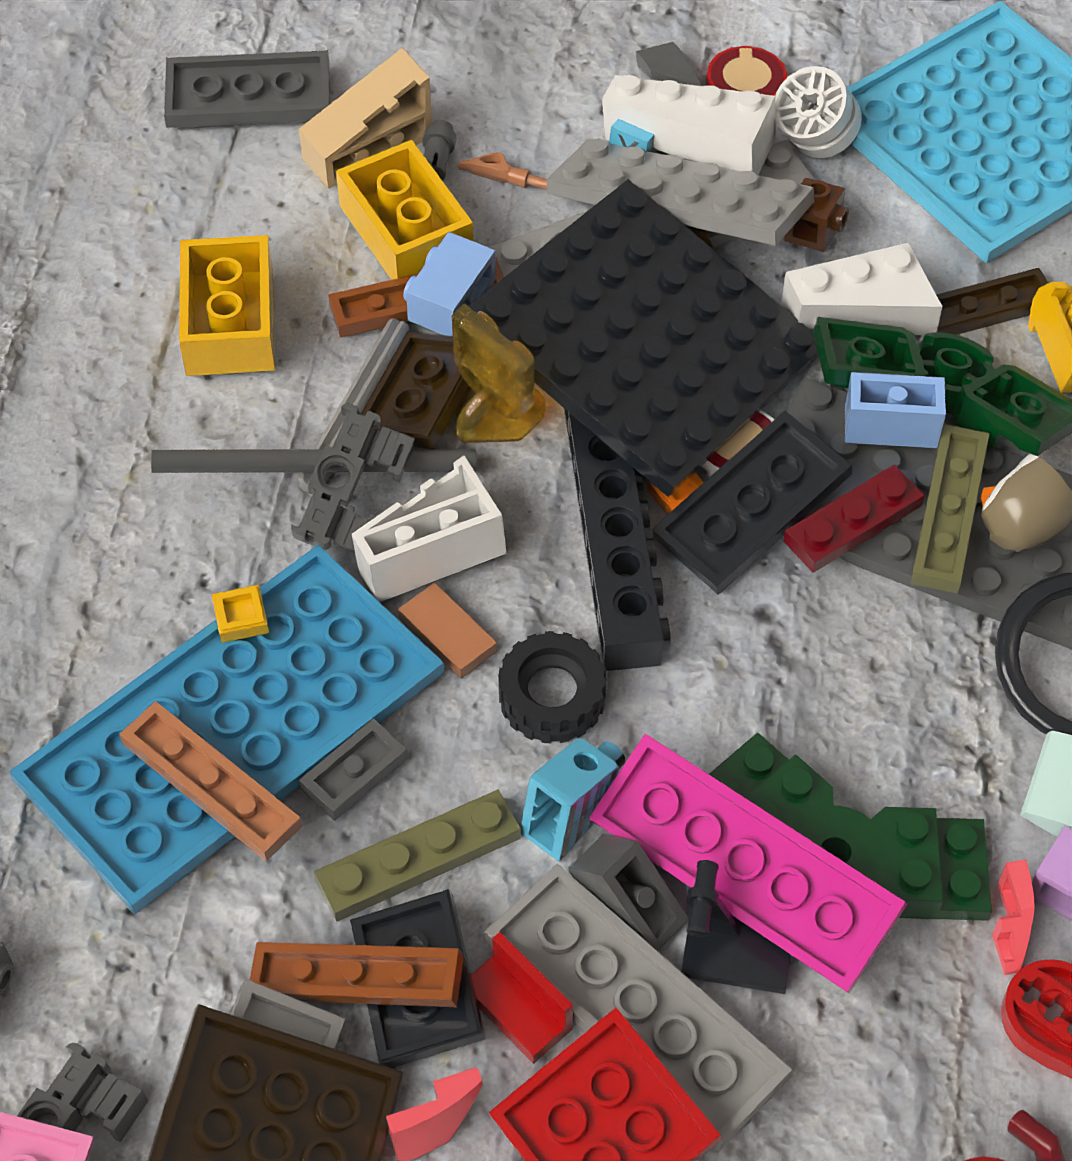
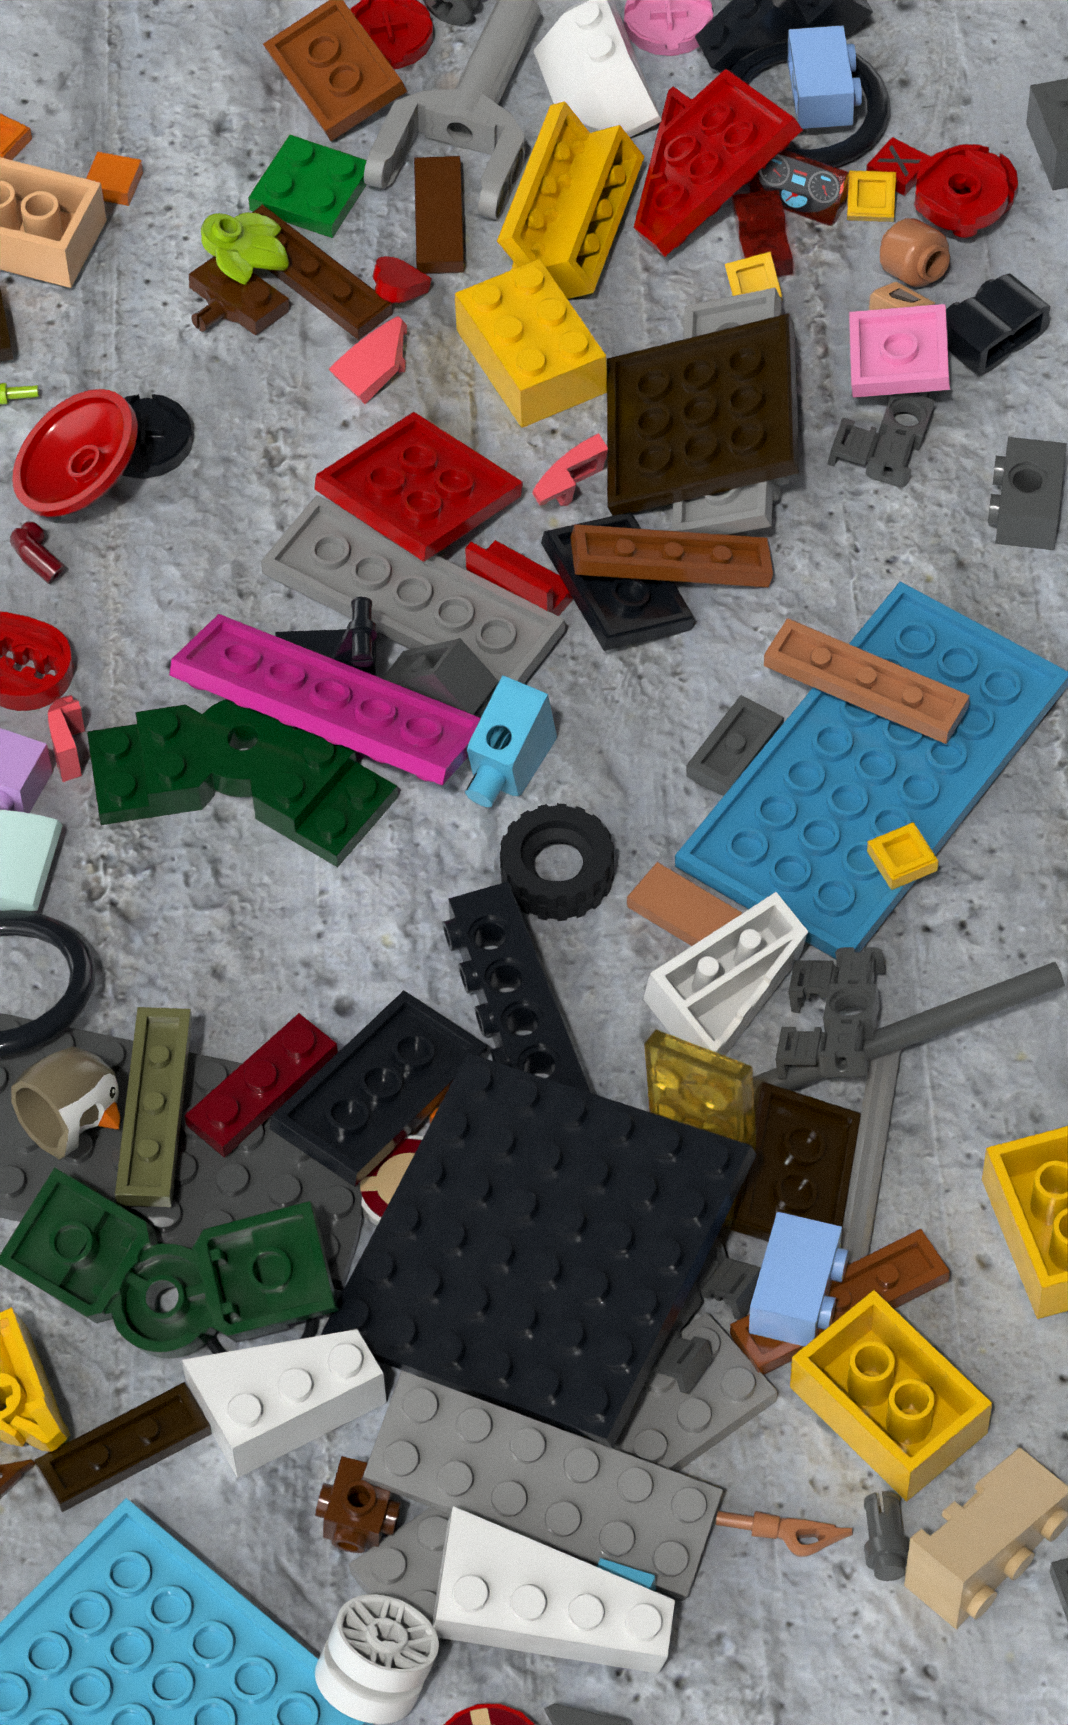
camera: 170 degrees right, 0 degrees up
olive plate [314,789,521,922] -> none
light blue brick [845,372,946,448] -> none

